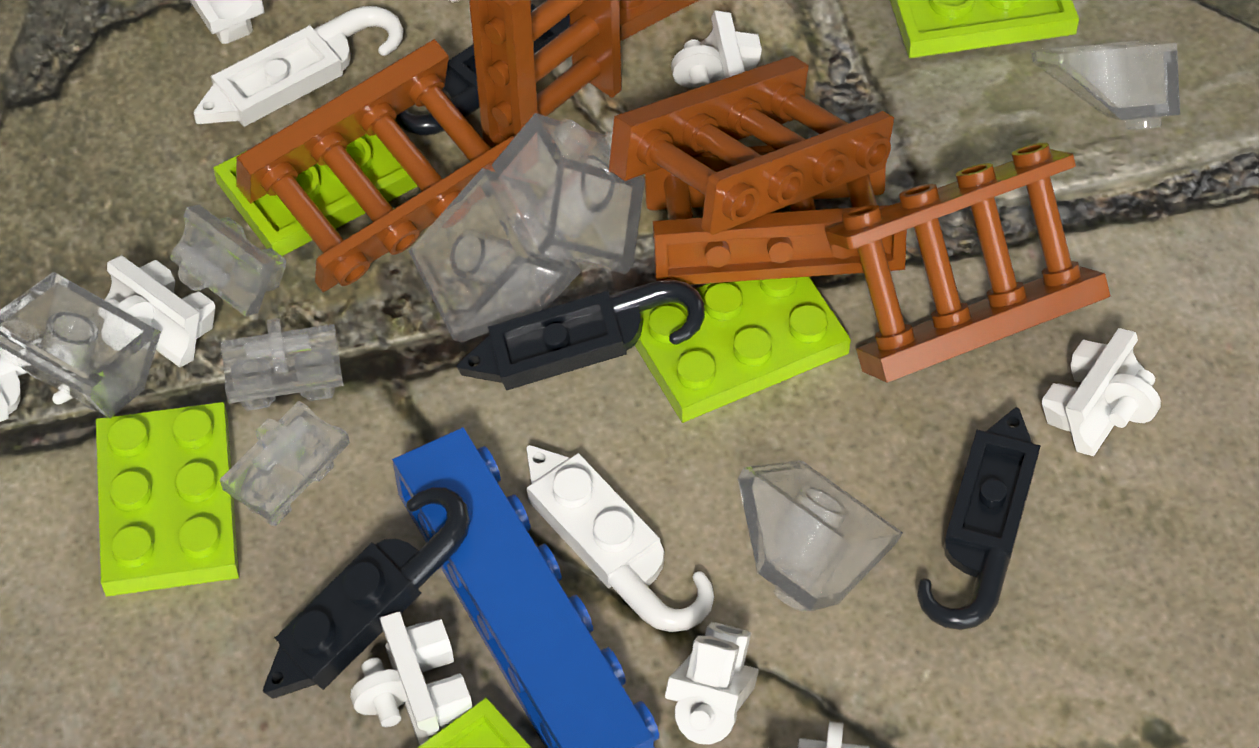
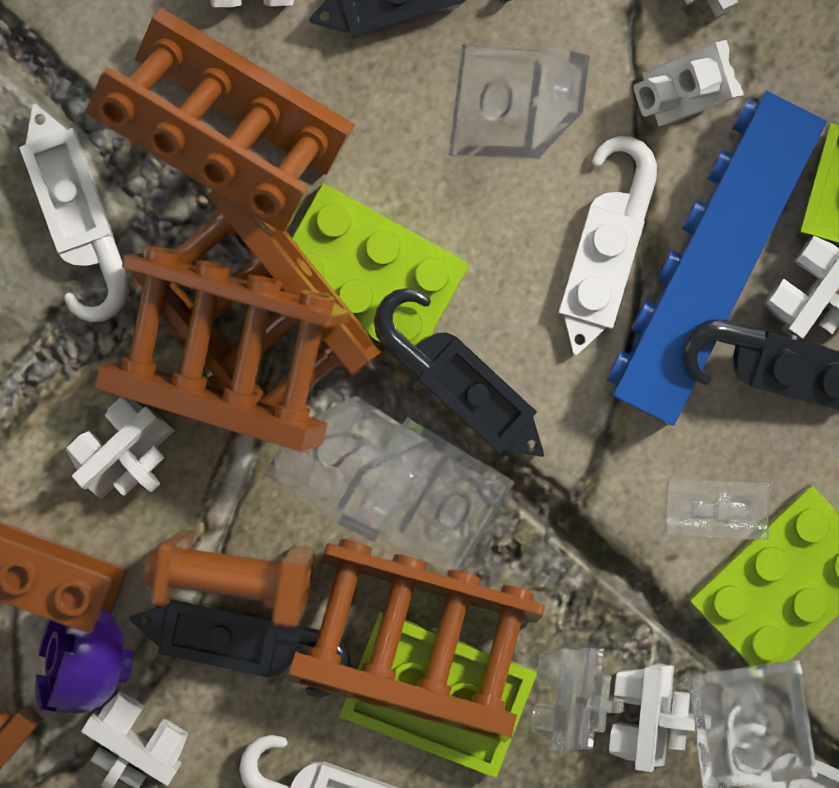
camera: 130 degrees left, 35 degrees up
clear hips [220,318,343,411] -> none
none -> white plate [19,104,129,322]

